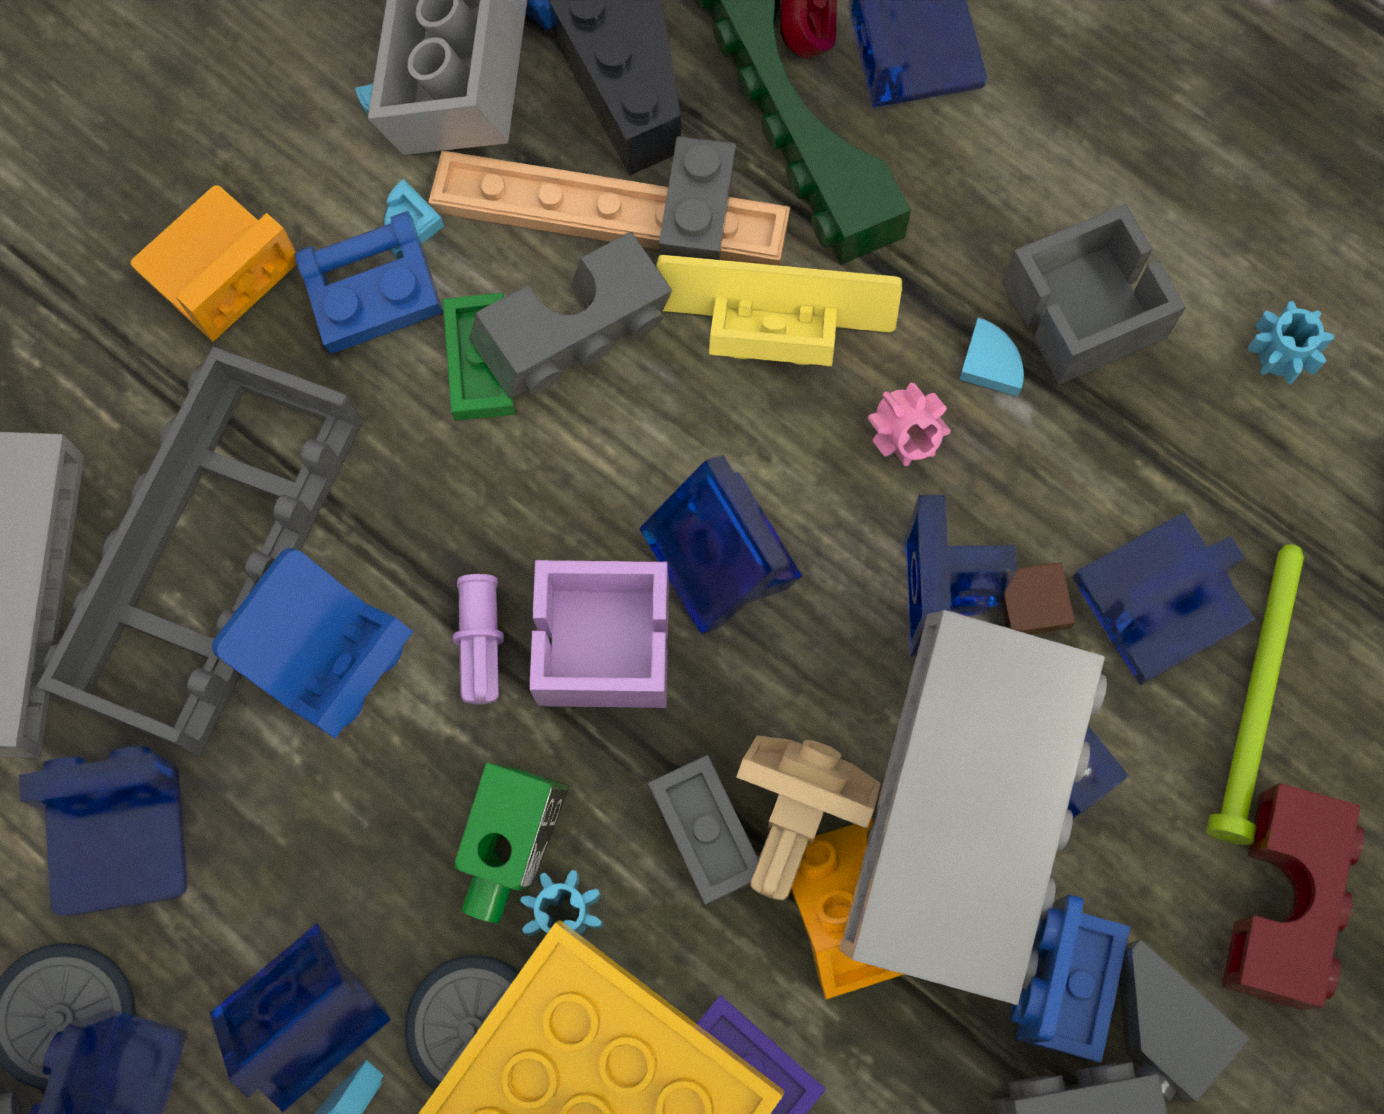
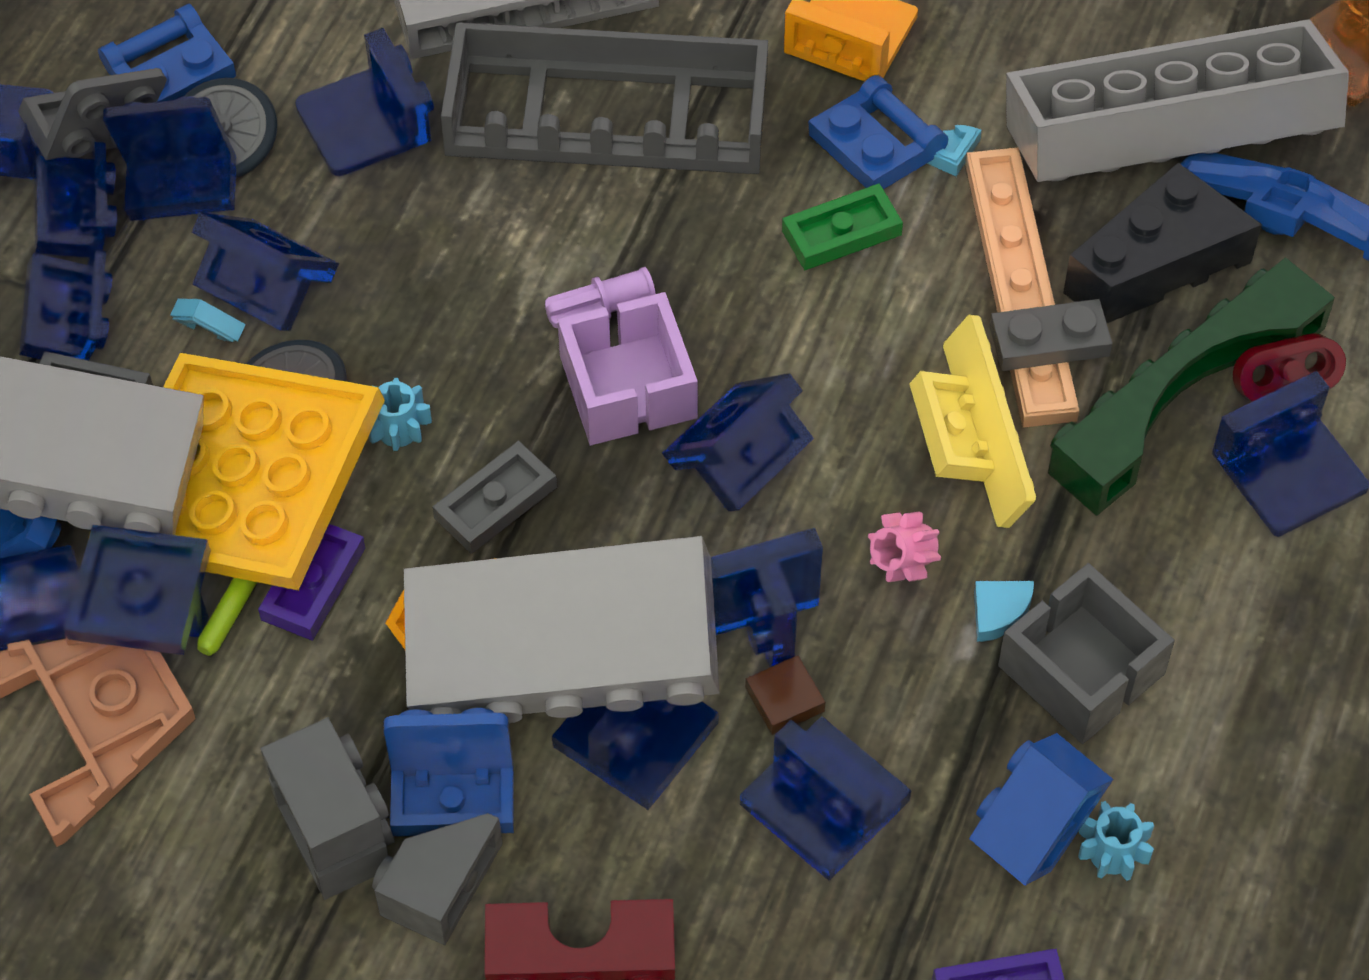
camera: 70 degrees right, 15 degrees down
blue bracket [212,548,413,739] -> none
green torso [454,762,569,924] -> none
dark grey arch [469,231,672,399] -> none
tan piece [736,735,881,901] -> none
lime bar [1206,544,1304,845] -> none
none -> blue brick [969,733,1114,886]

